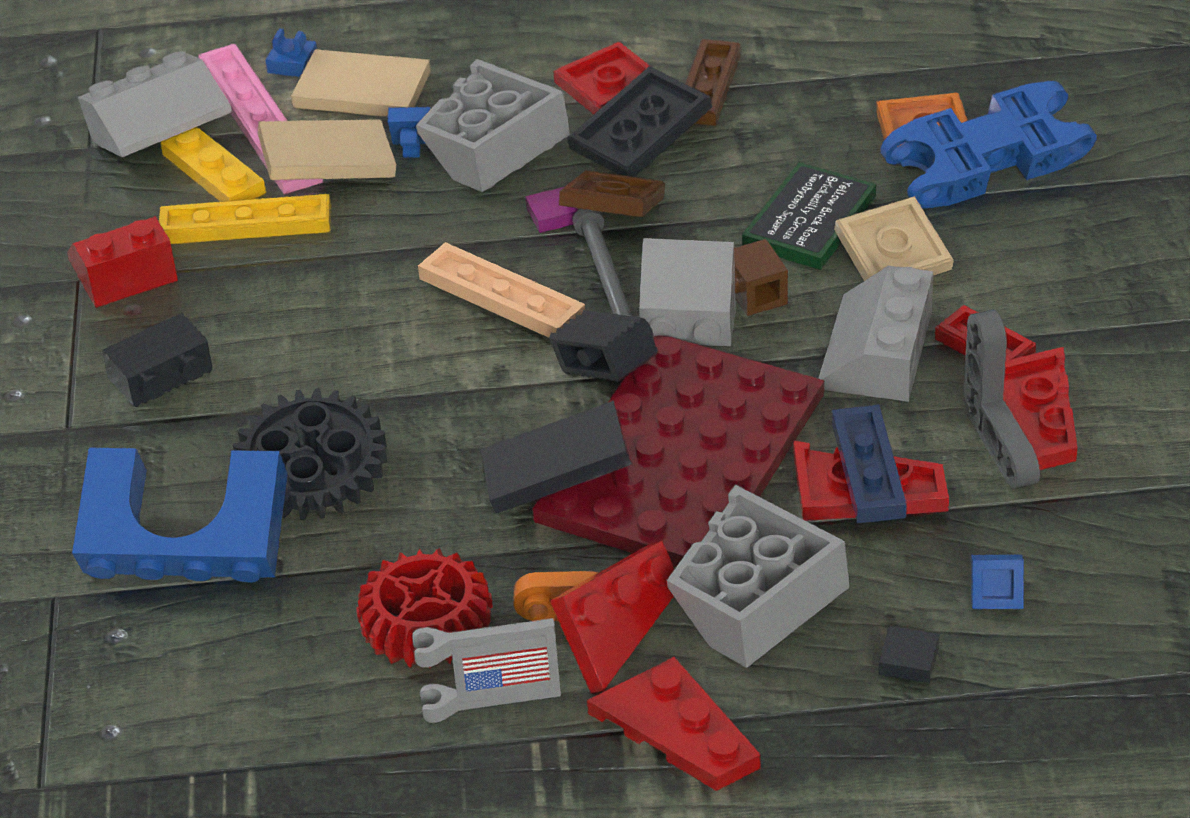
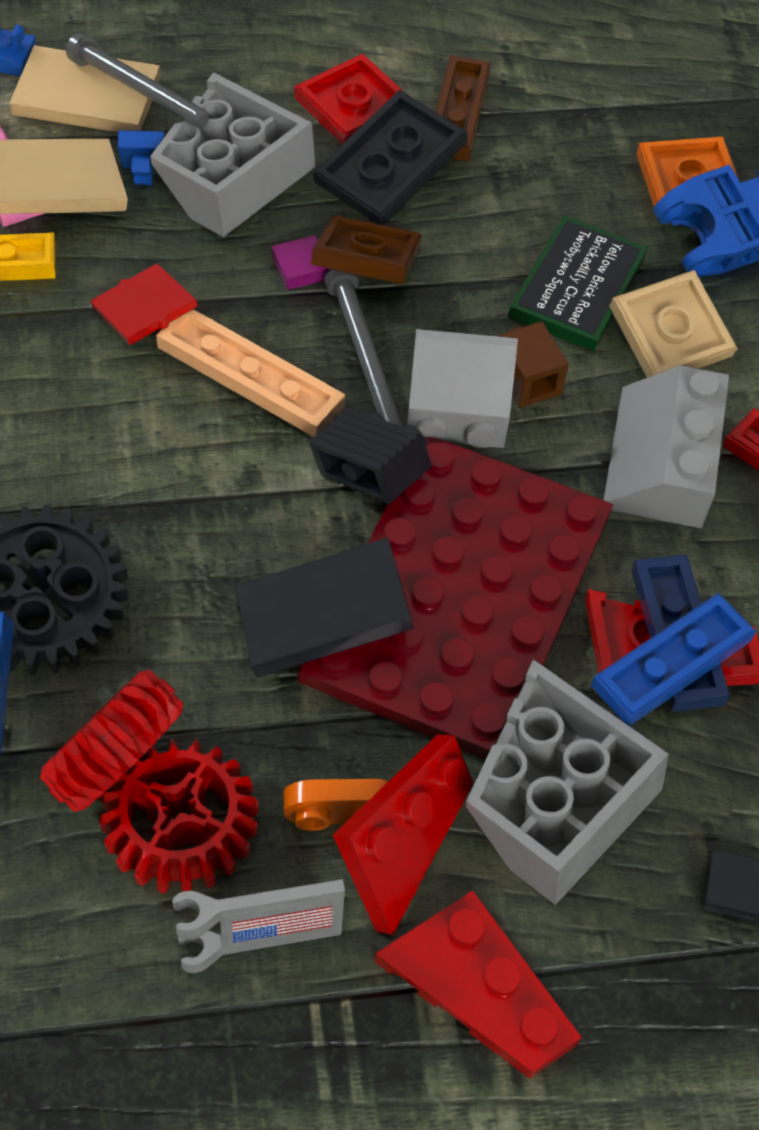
camera: 10 degrees left, 15 degrees up
none -> red gear [40,670,184,812]
none -> dark grey bar [66,32,209,127]
none -> red piece [91,263,198,345]
none -> blue tile [591,593,756,726]

